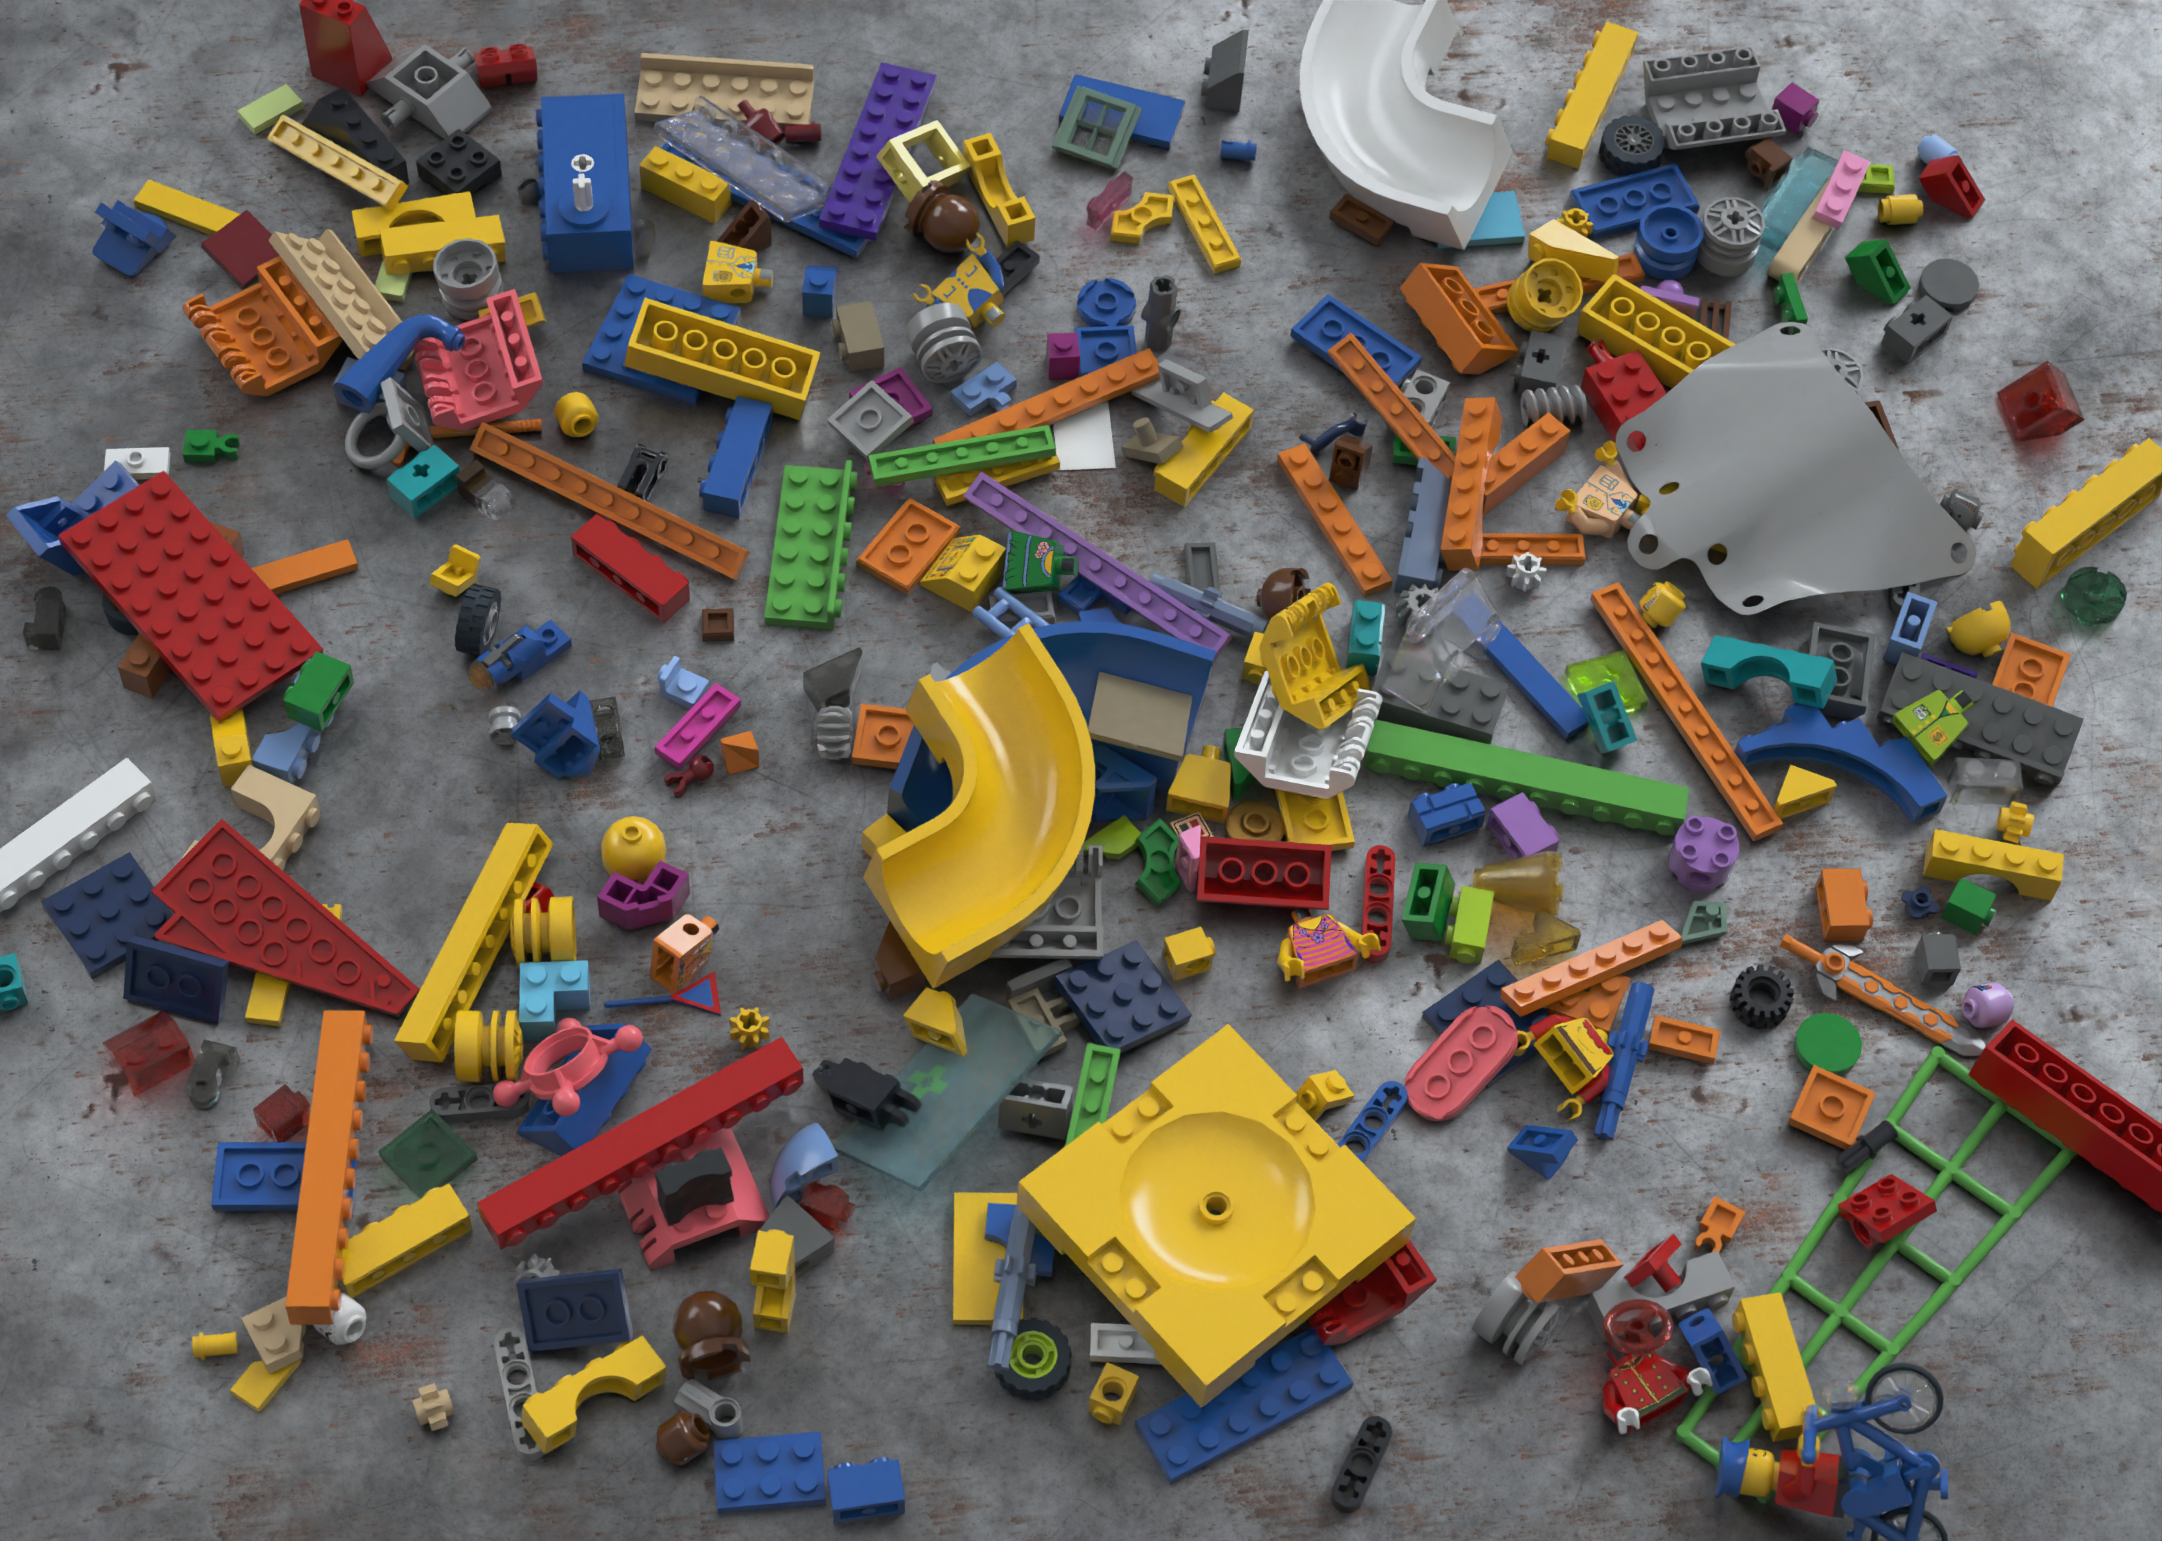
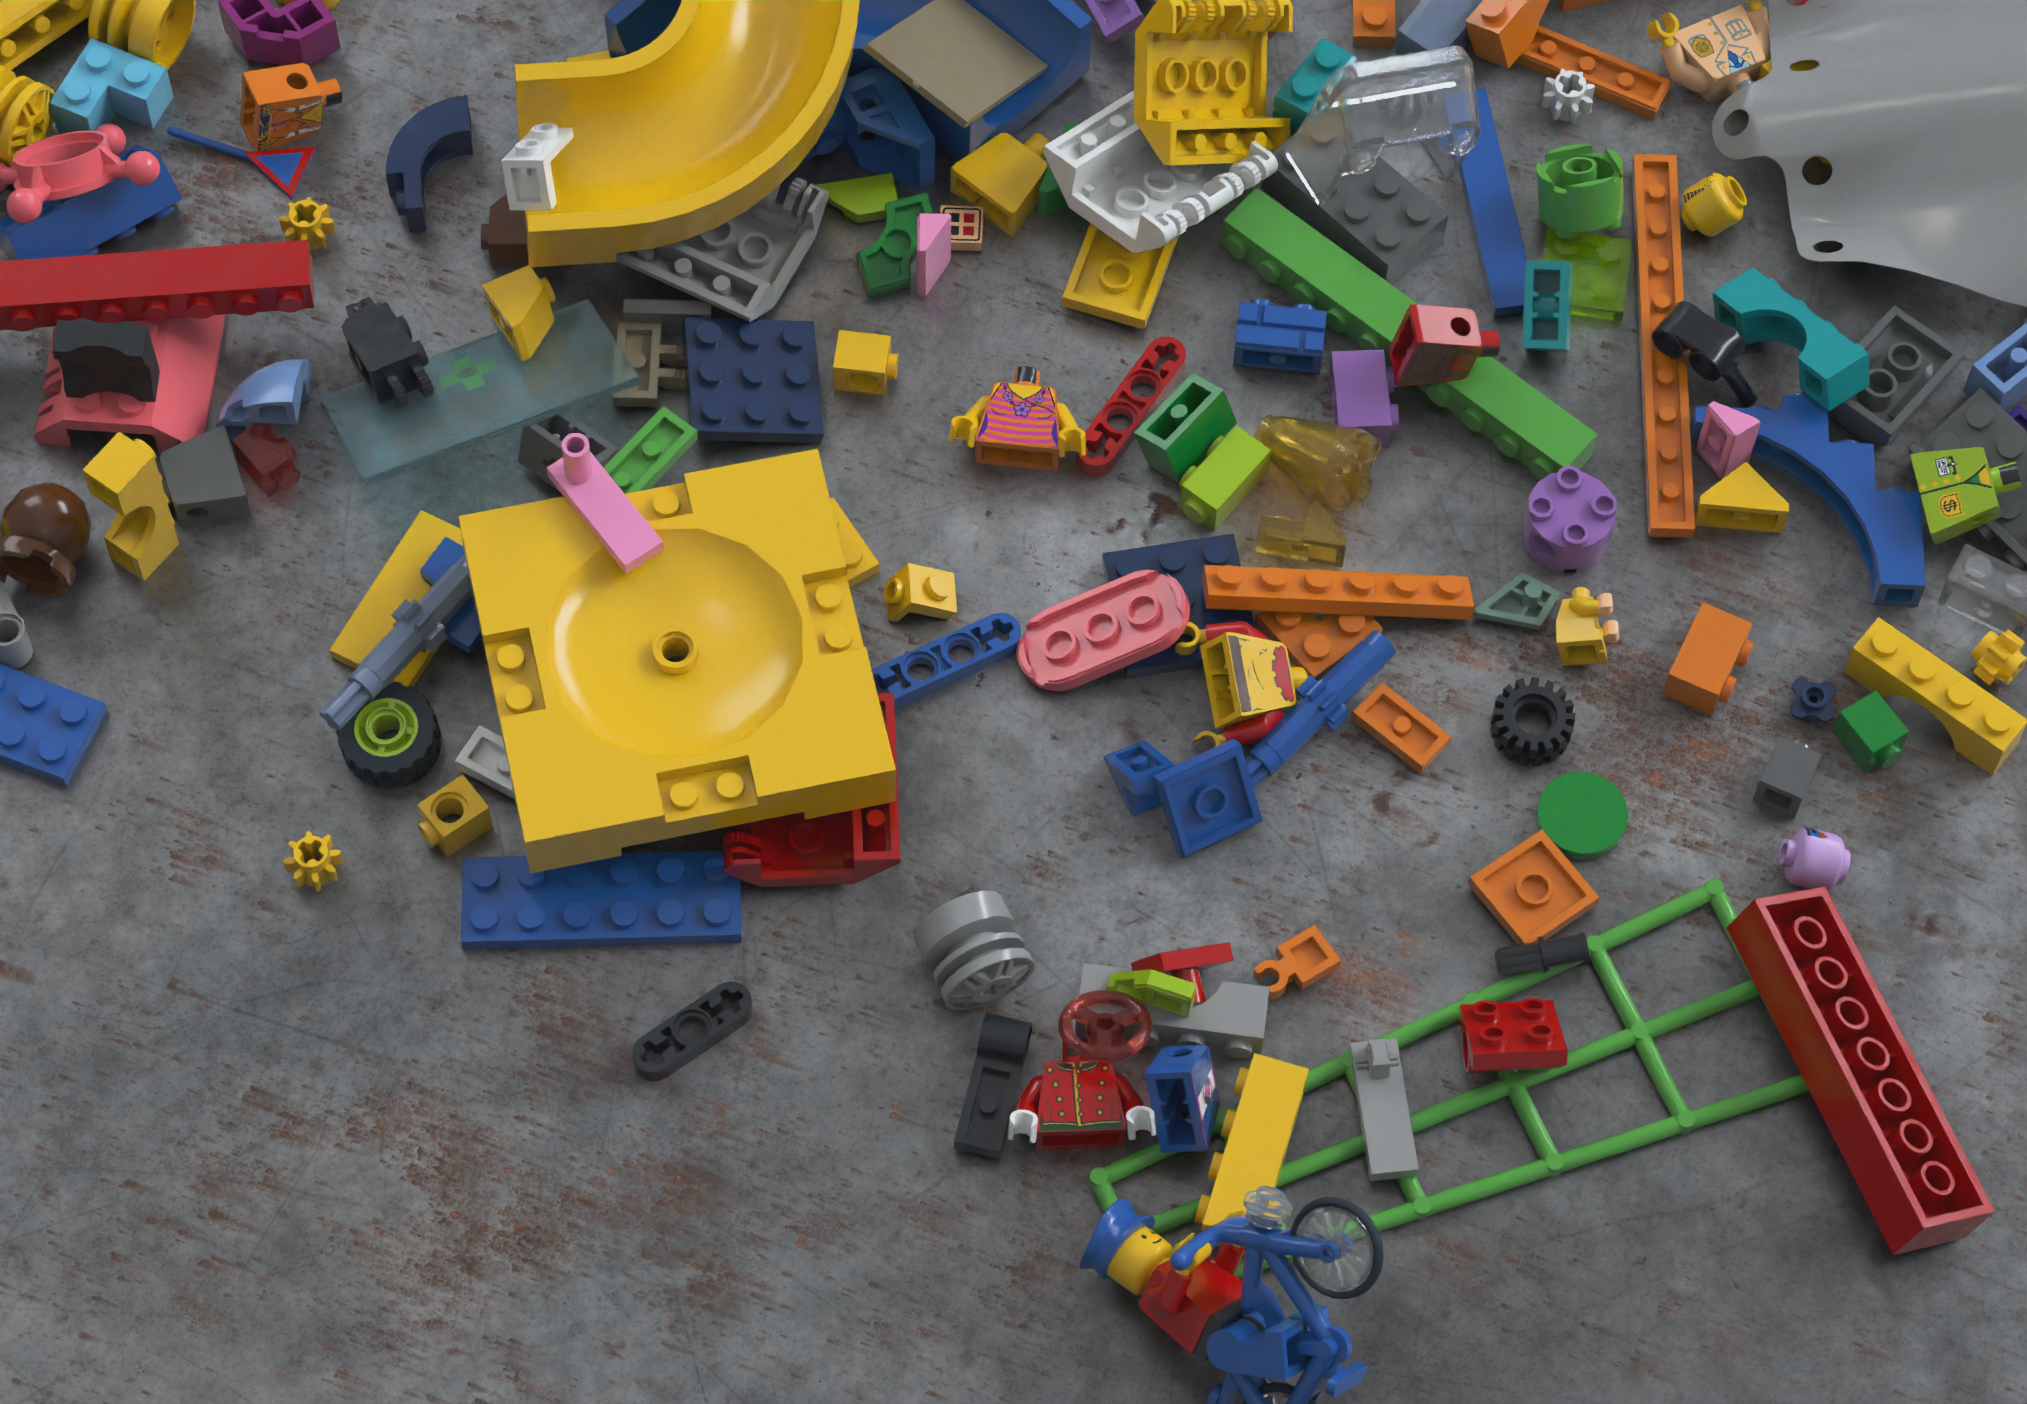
camera: 30 degrees right, 5 degrees up
blue brick [827,1457,905,1523] -> none
red slope [1197,836,1332,910] -> none
pearl gold wheel [1225,800,1285,842] -> none
orange brick [1515,1239,1623,1303] -> none
sword [1779,934,1986,1057] -> none
none -> yellow gear [283,831,343,892]
none -> dark blue arch [386,95,473,232]
none -> white bracket [501,123,574,210]
none -> bright pink piece [546,433,664,574]
none -> black plate [954,1012,1033,1159]
none -> lime tile [1106,969,1196,1017]
none -> blue tile [1153,738,1263,858]
none -> light grey hinge [1349,1038,1419,1181]
none -> red torso [1389,304,1500,387]
none -> bright green brick [1536,144,1624,239]
none -> yellow piece [1556,587,1620,666]
none -> black beam [1651,301,1758,407]
none -> bright pink slope [1696,401,1761,479]

